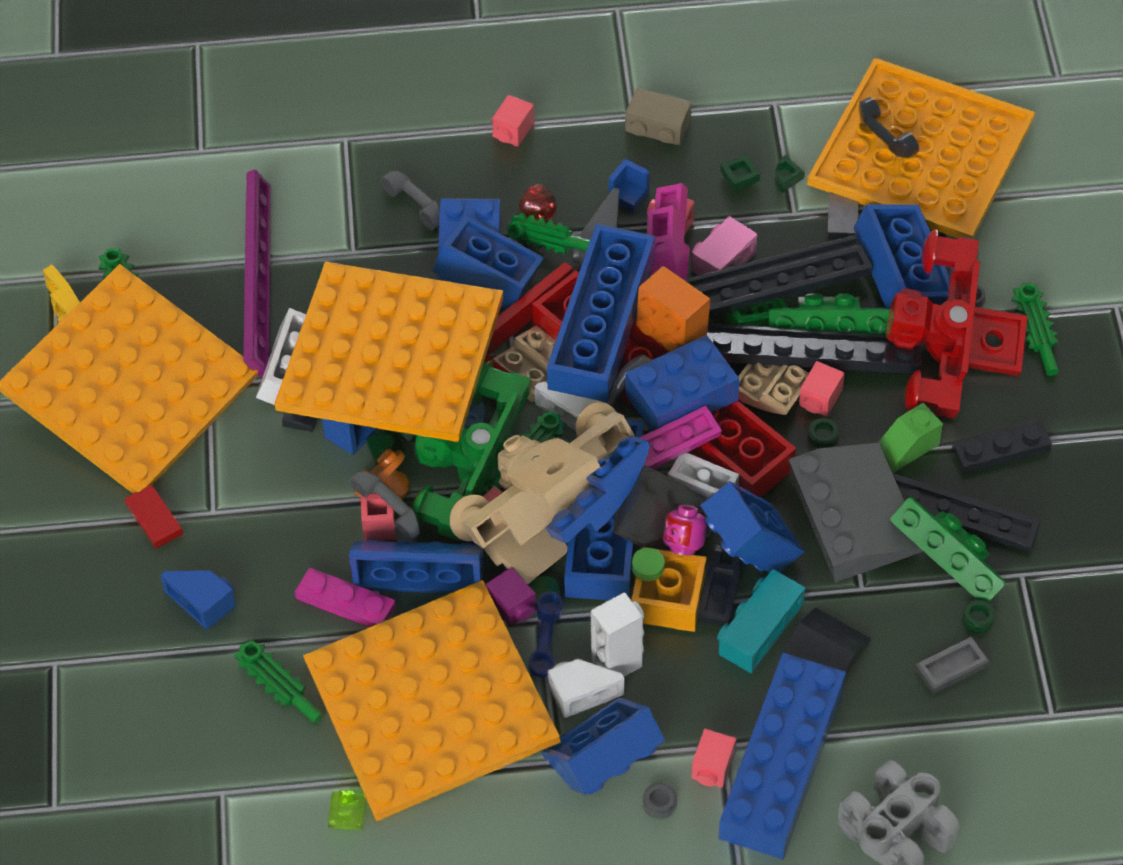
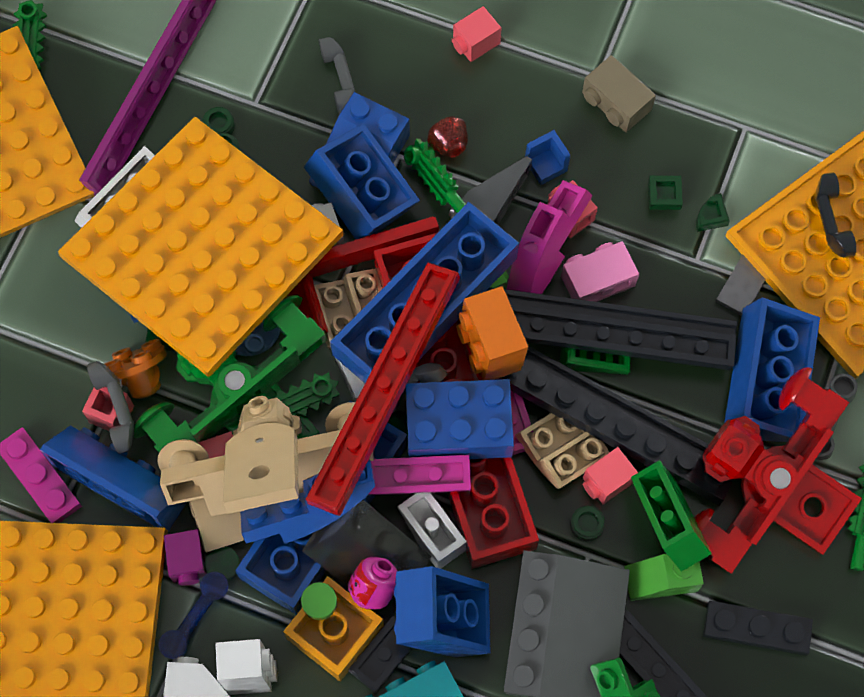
camera: 25 degrees right, 15 degrees up
green bracket [769,293,889,334] -> none
none -> red tile [305,262,460,516]
none -> green brick [631,460,712,572]

